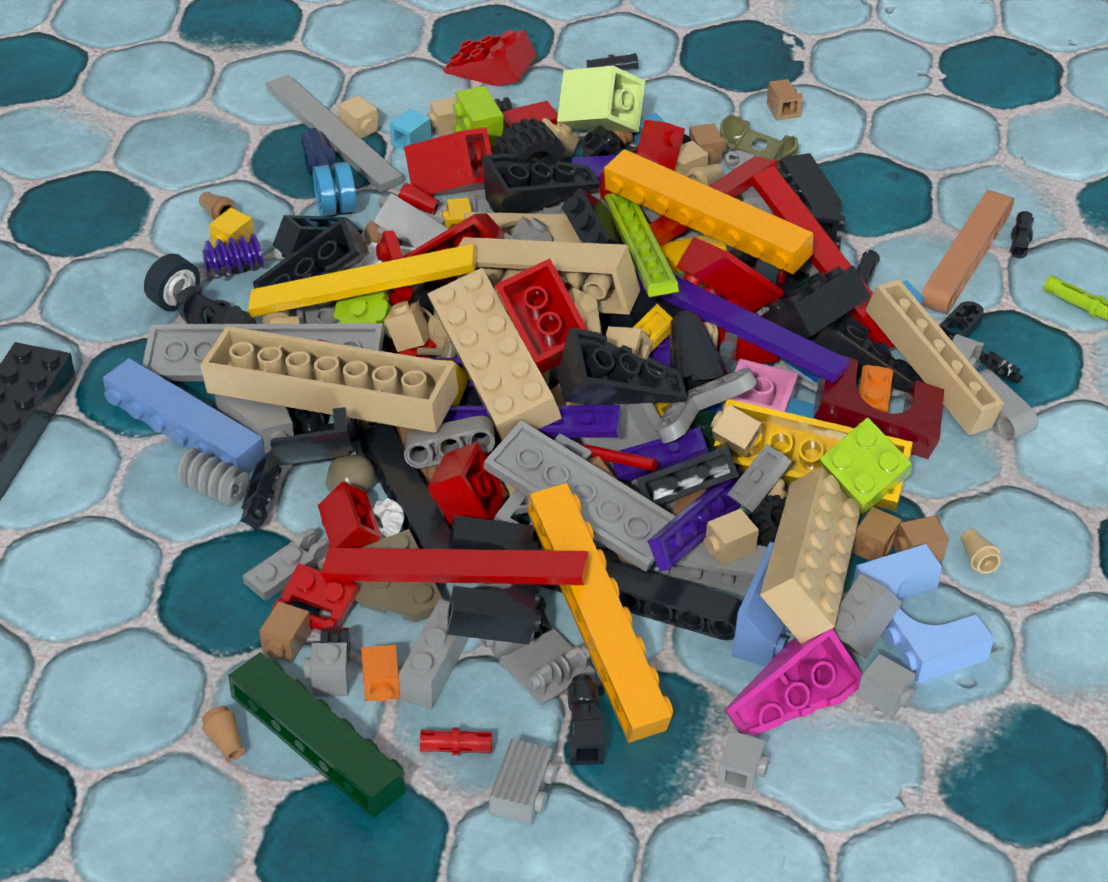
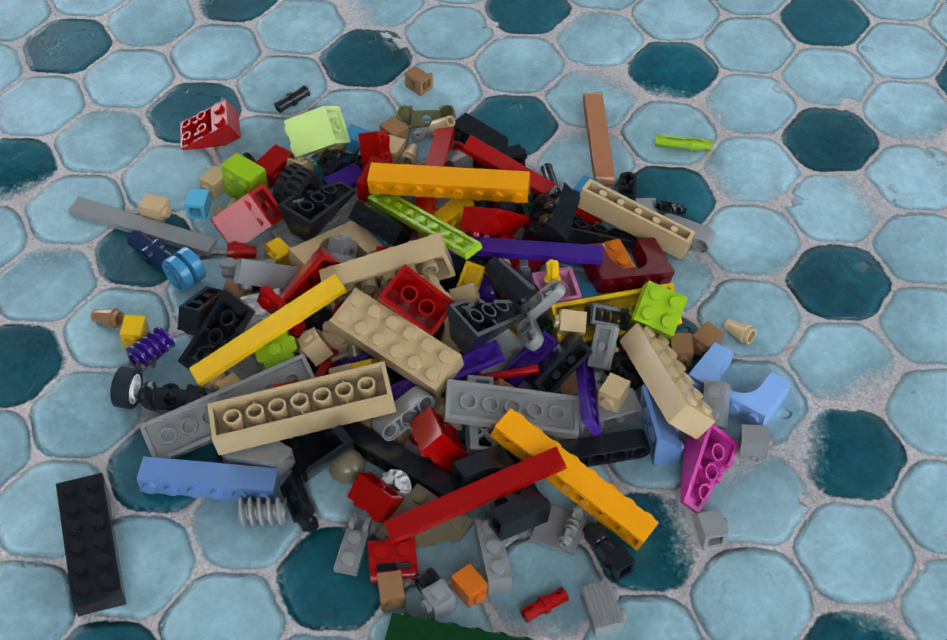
camera: 30 degrees left, 5 degrees up
black pin [1010,211,1034,258] -> none
none -> tan cone [429,116,455,136]
none -> yellow axle [544,259,561,285]
none -> black slope [584,302,630,331]

